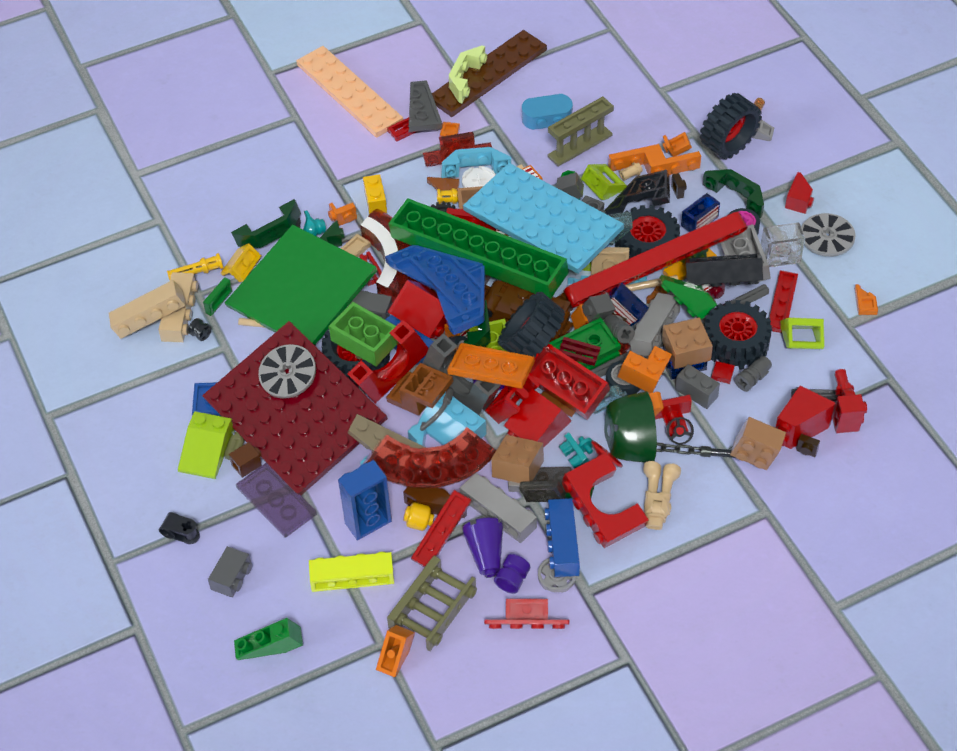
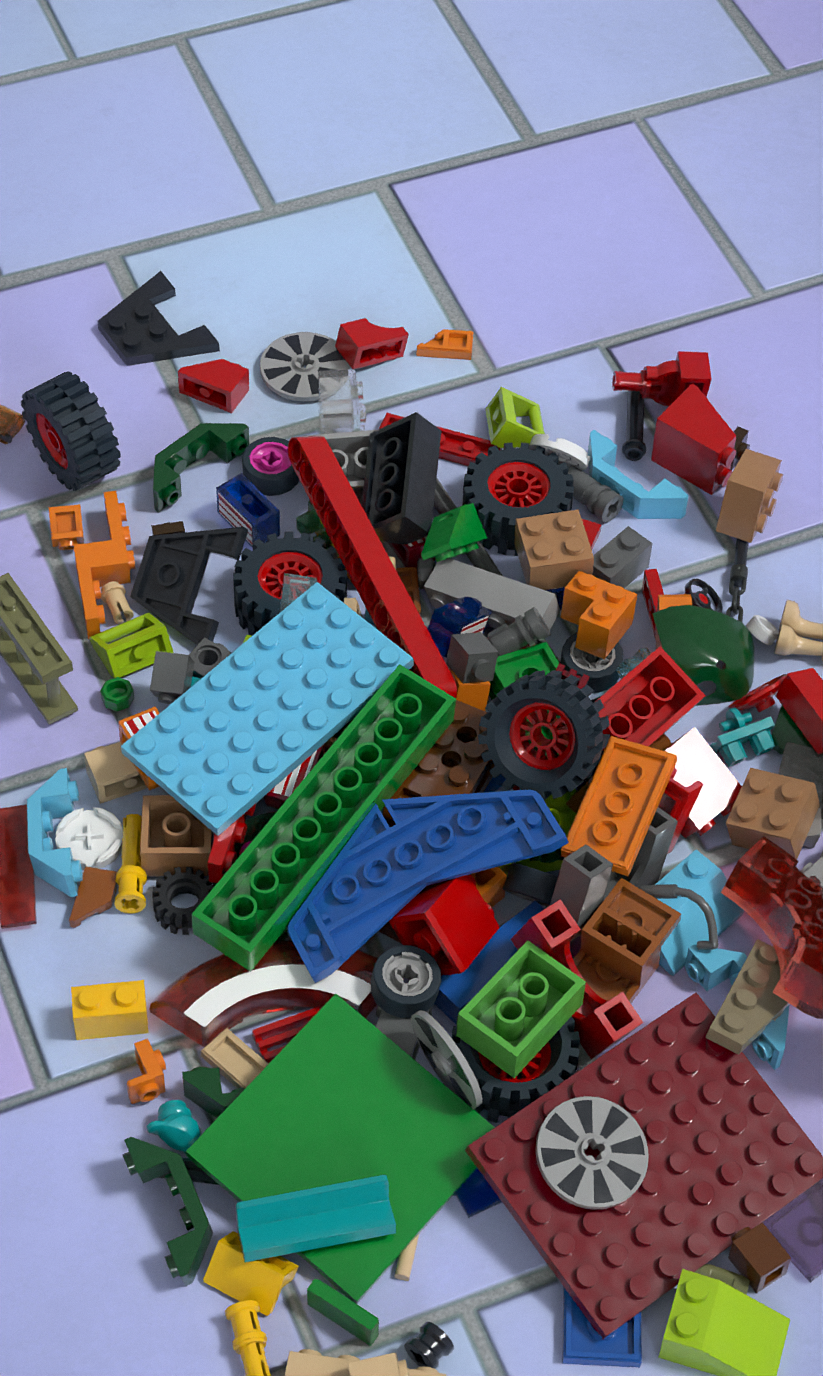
camera: 90 degrees left, 0 degrees up
none -> black wing [97,271,220,366]
none -> teal panel [236,1175,396,1262]
none -> red arch [335,318,409,370]
none -> wheel [371,945,441,1018]
none -> light grey piece [411,1010,482,1109]
none -> white tile [529,434,590,471]
none -> medium azure slope [588,430,689,519]
none -> white tile [746,615,779,645]

